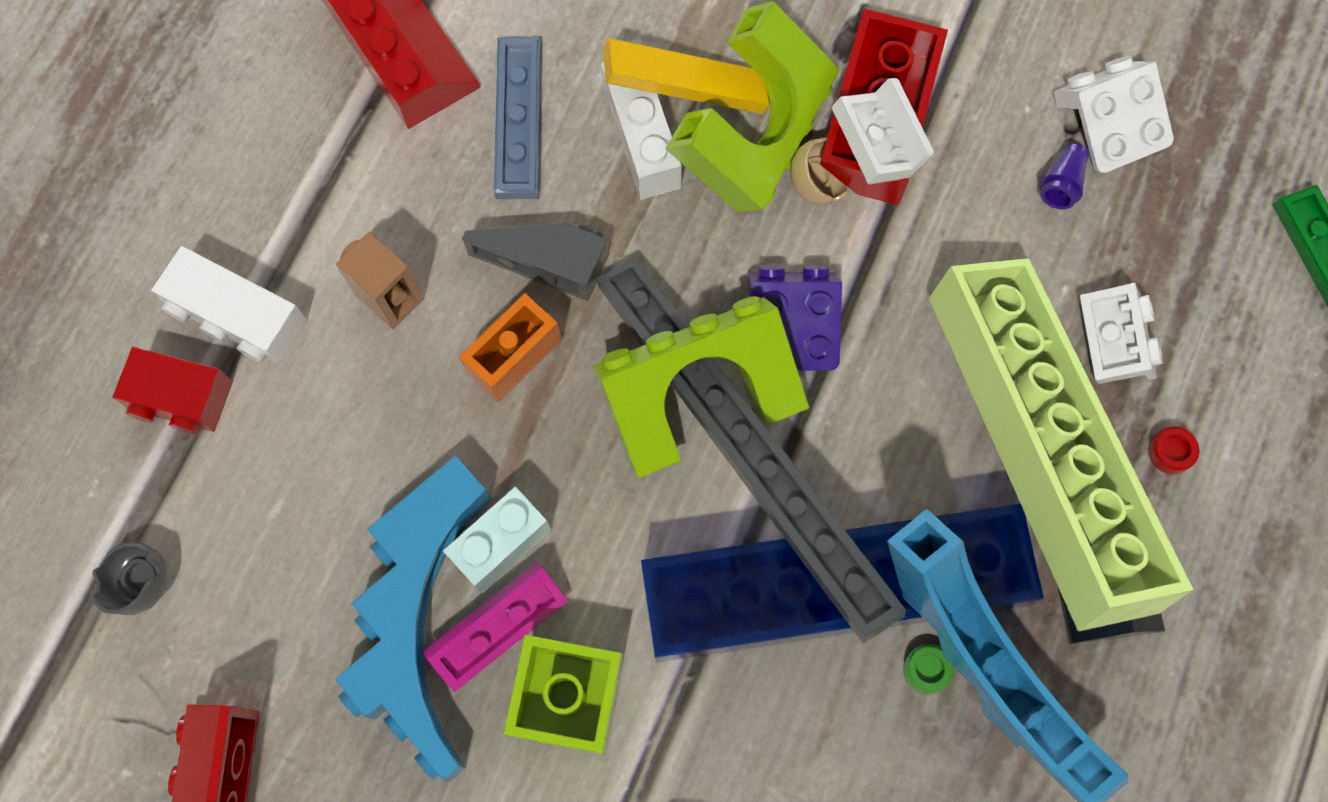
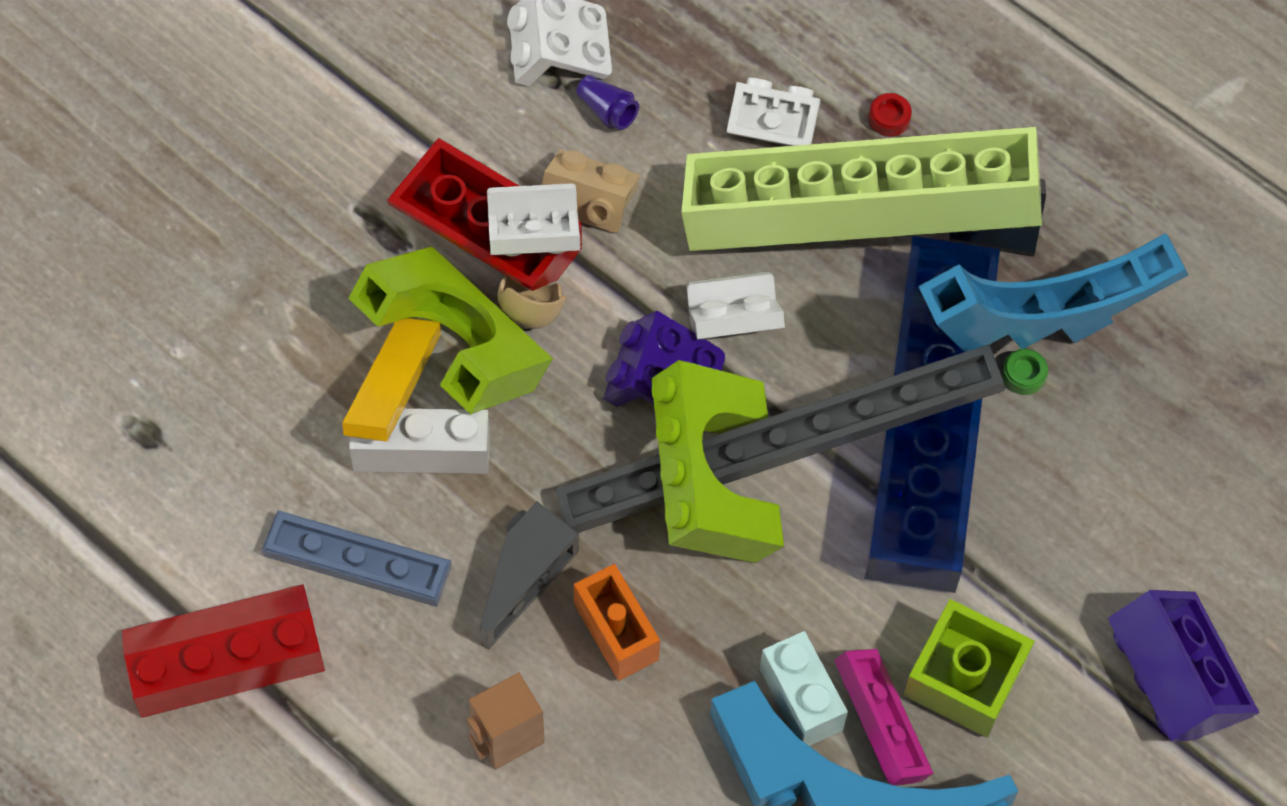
camera: 75 degrees left, 10 degrees down
none -> tan bracket [542,149,640,233]
none -> white bracket [686,272,785,339]

